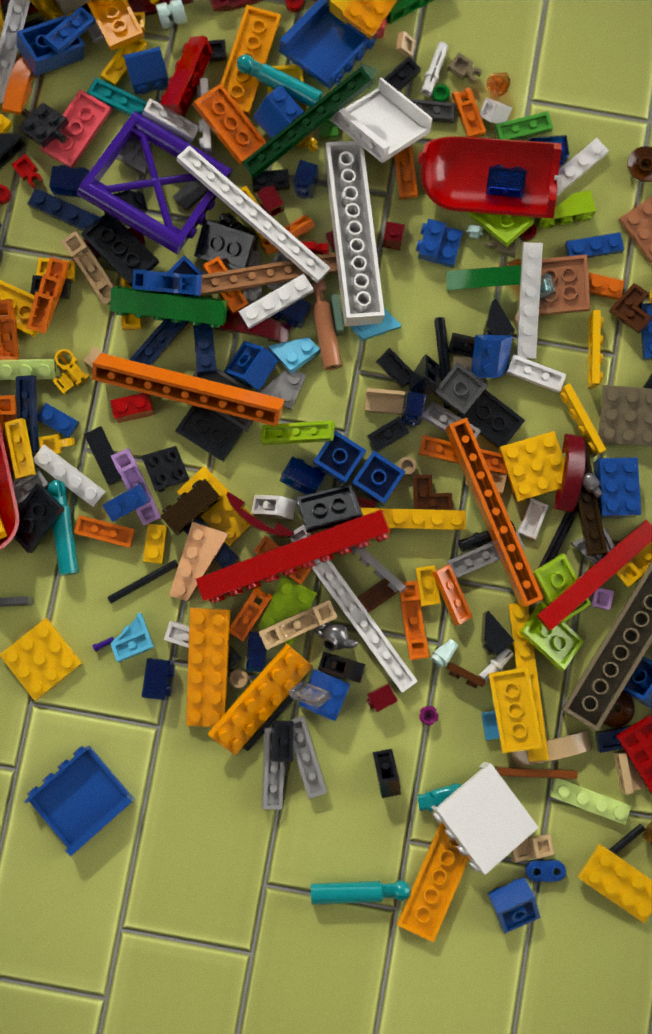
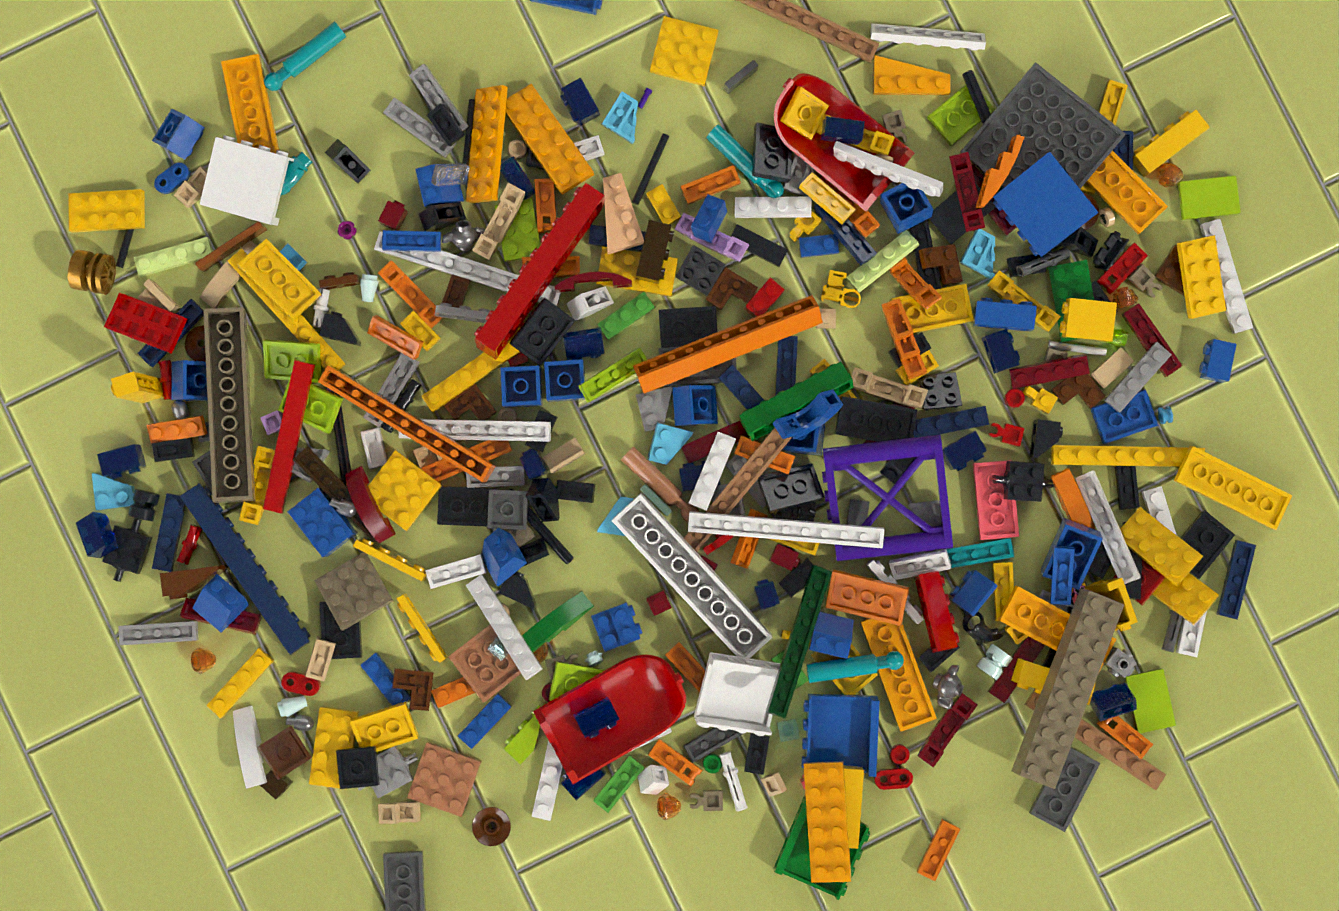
camera: 150 degrees right, 5 degrees up
none -> blue plate [382,230,442,252]
none -> white plate [399,419,551,442]
none -> bright green plate [597,292,655,340]
none -> reddish brown plate [705,267,758,310]
none -> black hinge [918,372,962,411]
none -> flat silver piece [933,665,964,709]
none -> black piece [962,612,1003,646]

